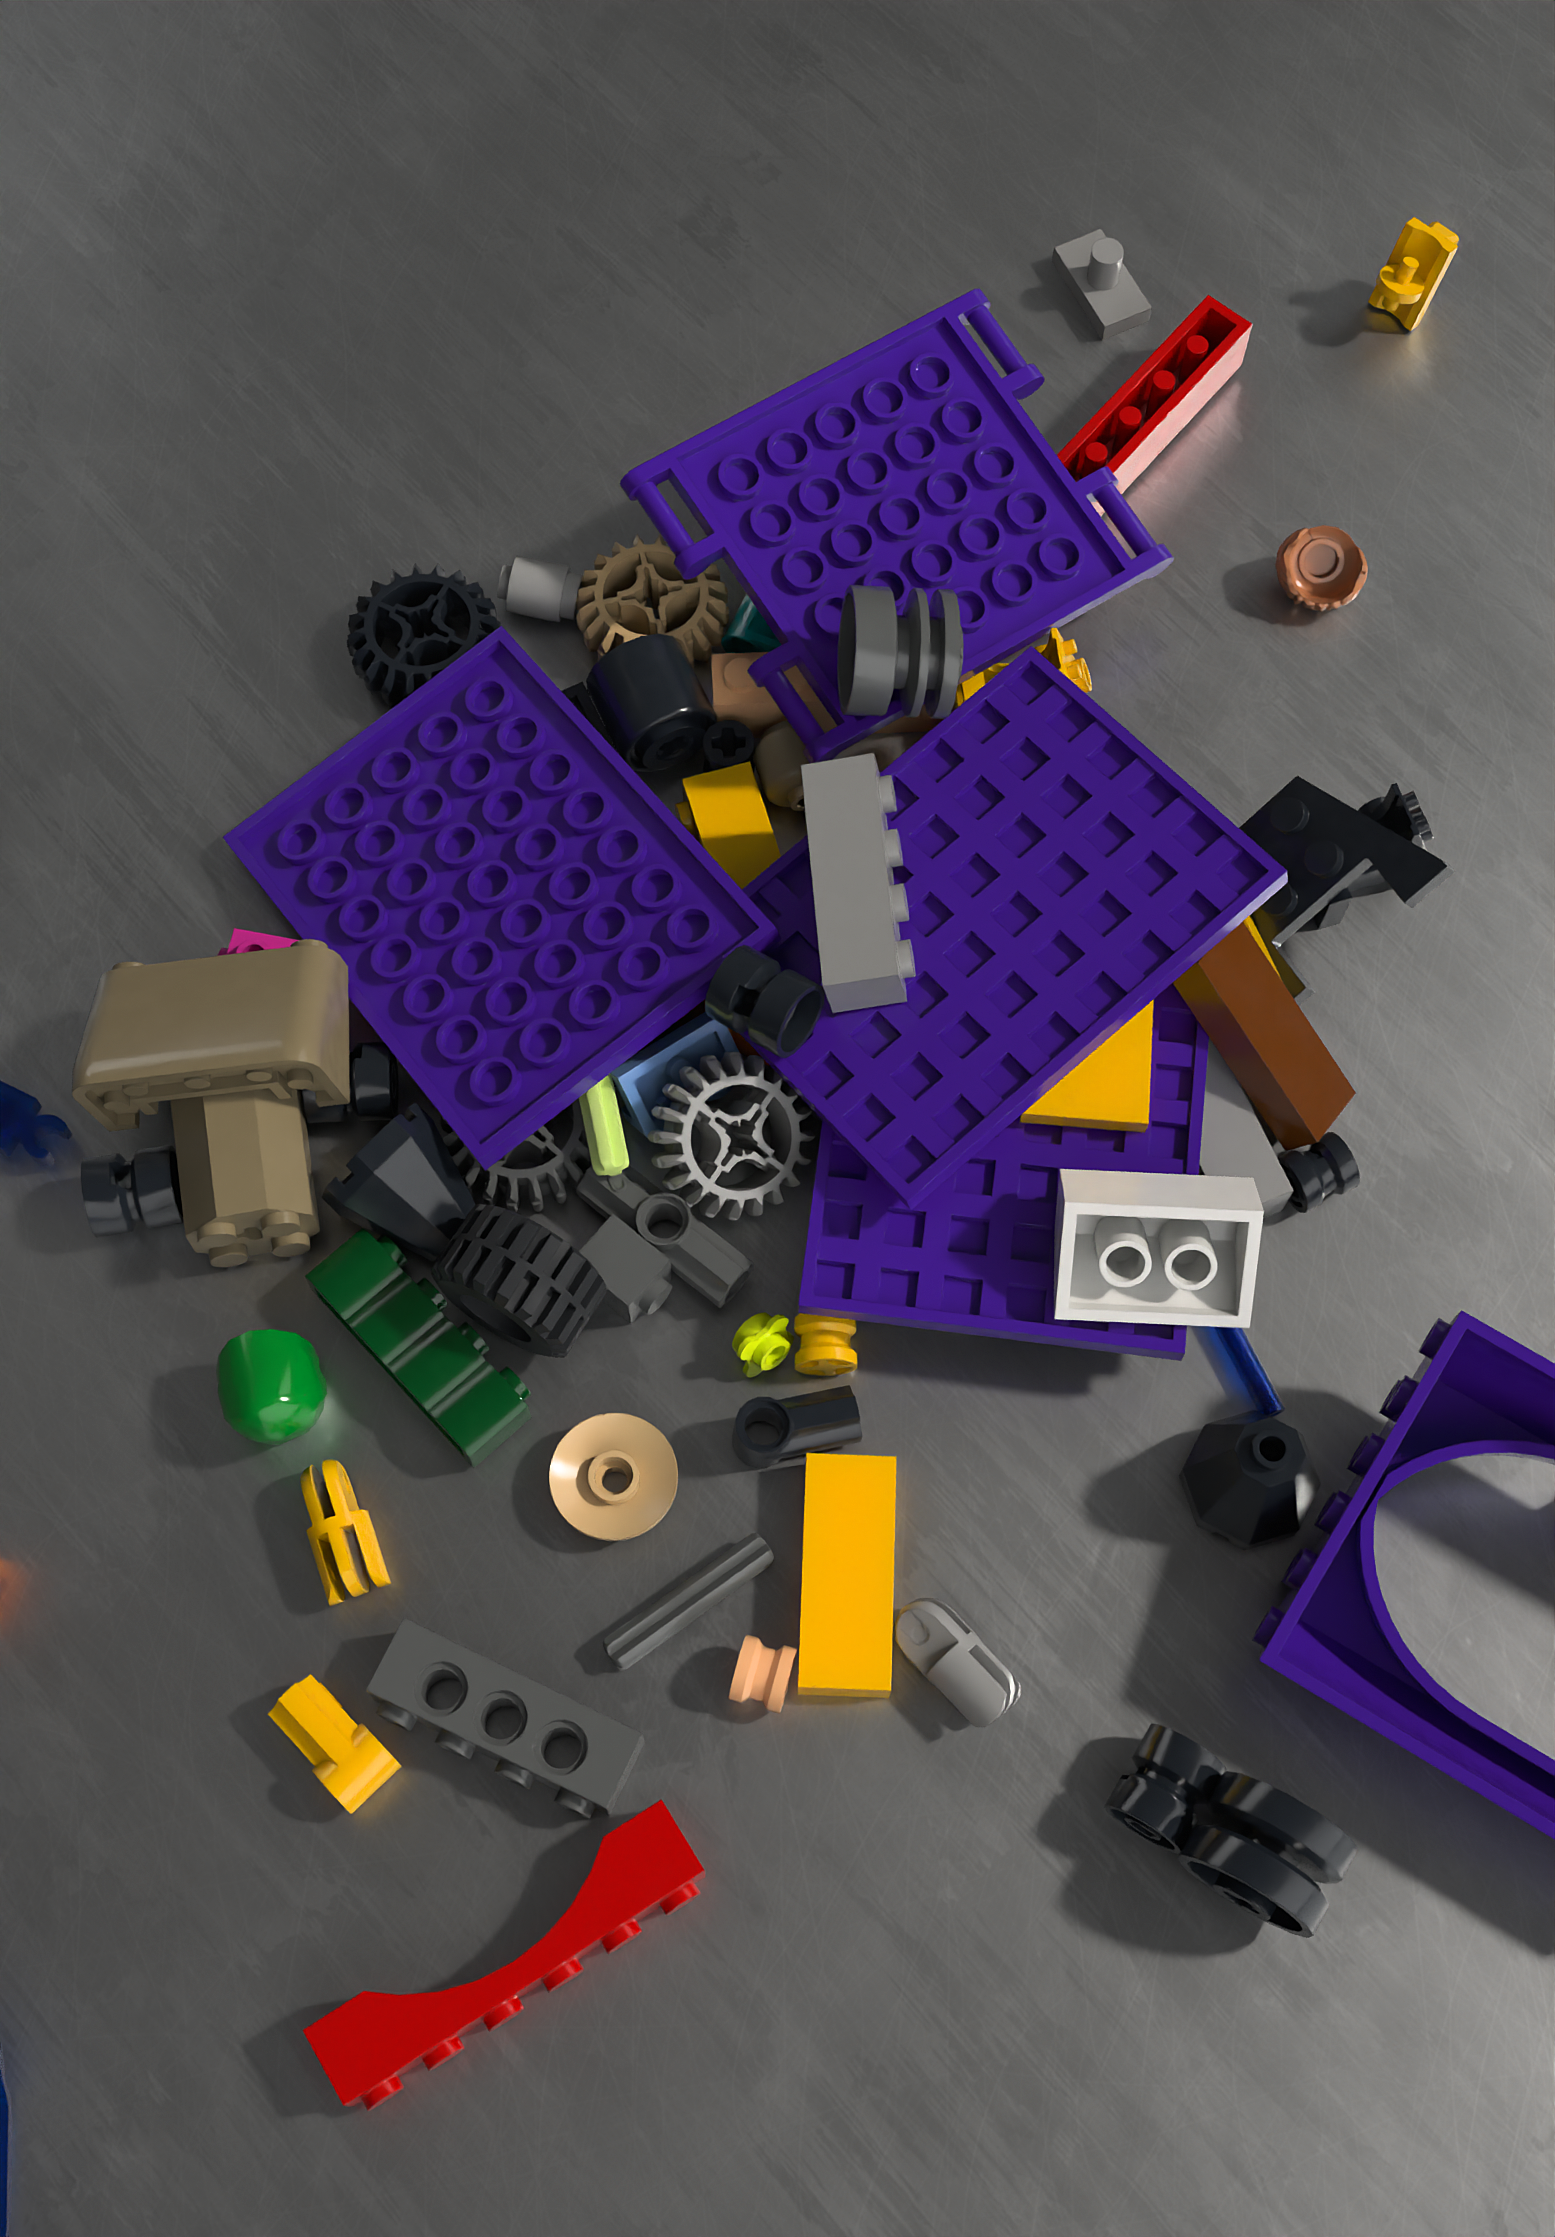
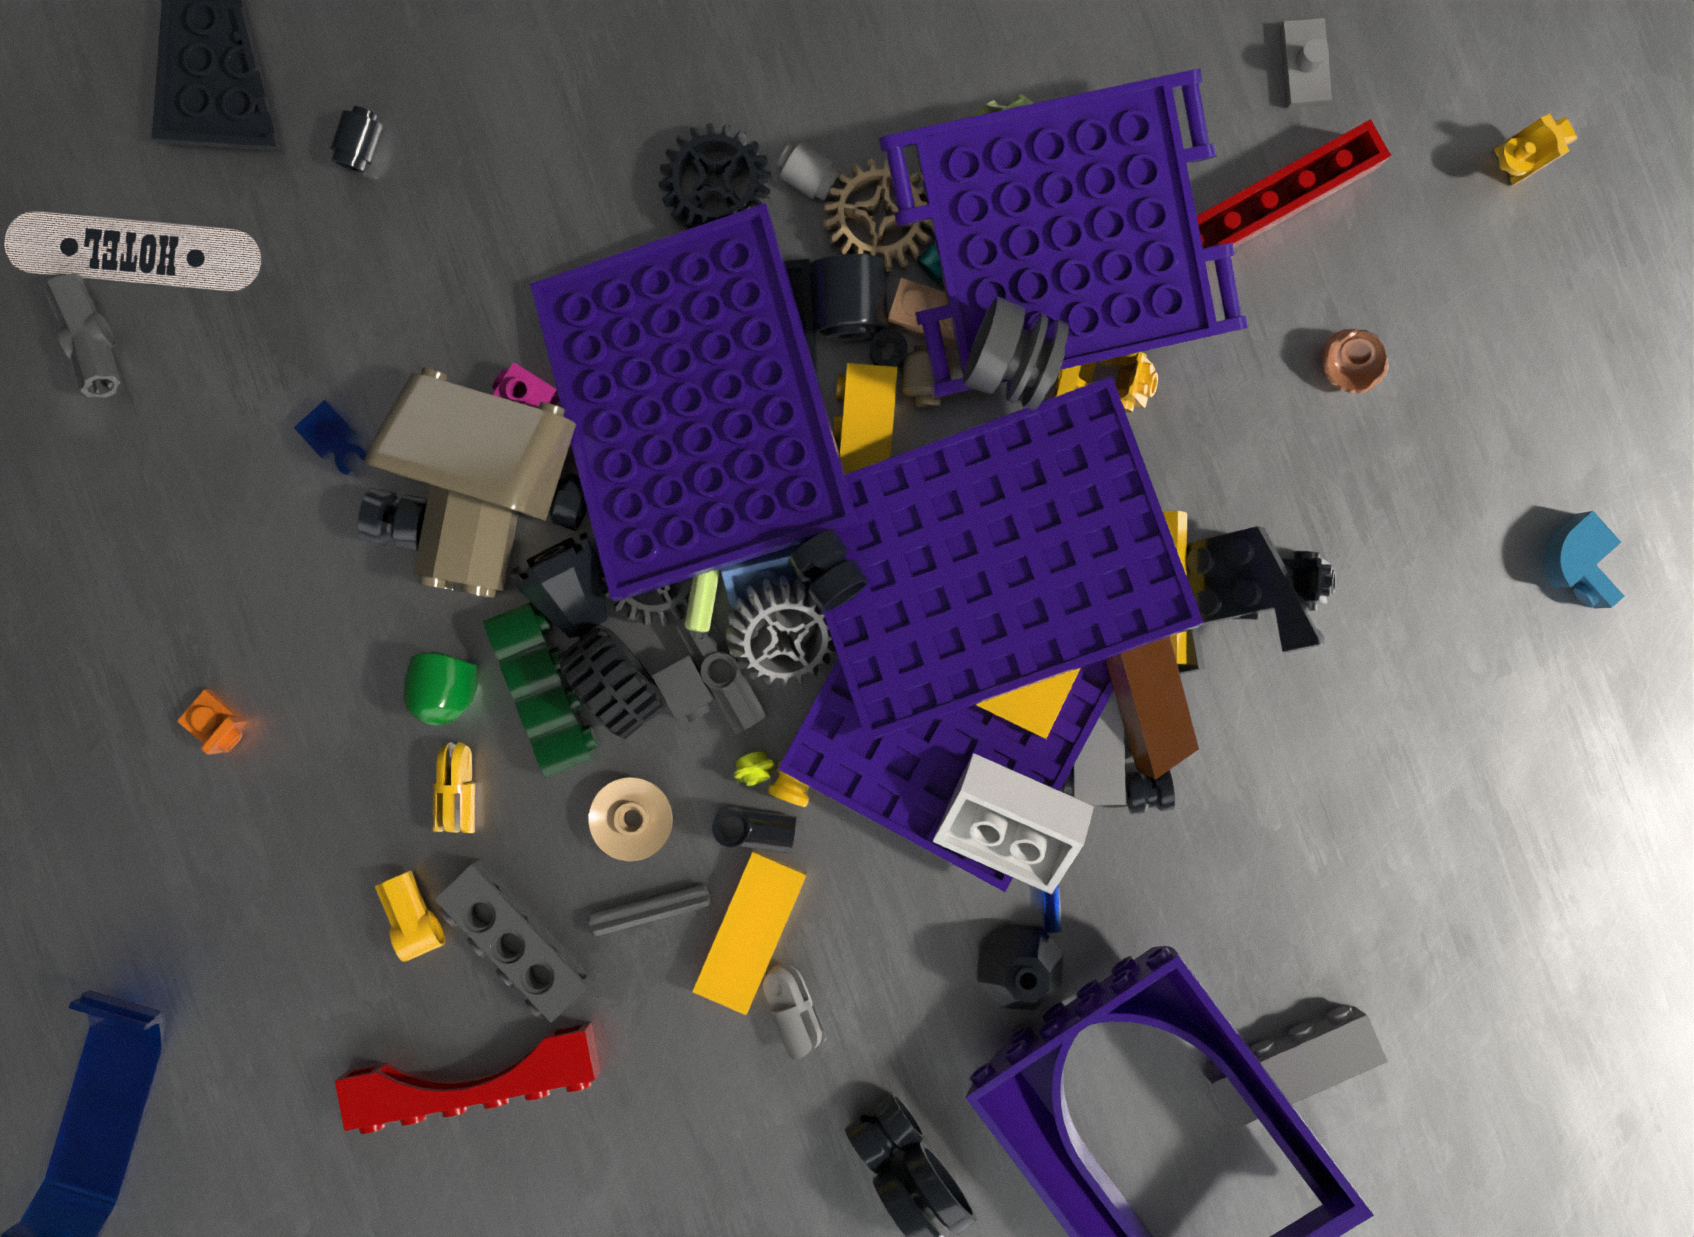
camera: 25 degrees right, 20 degrees up
light nougat wheel [729,1634,797,1714] -> none
light grey brick [801,753,916,1013] -> none

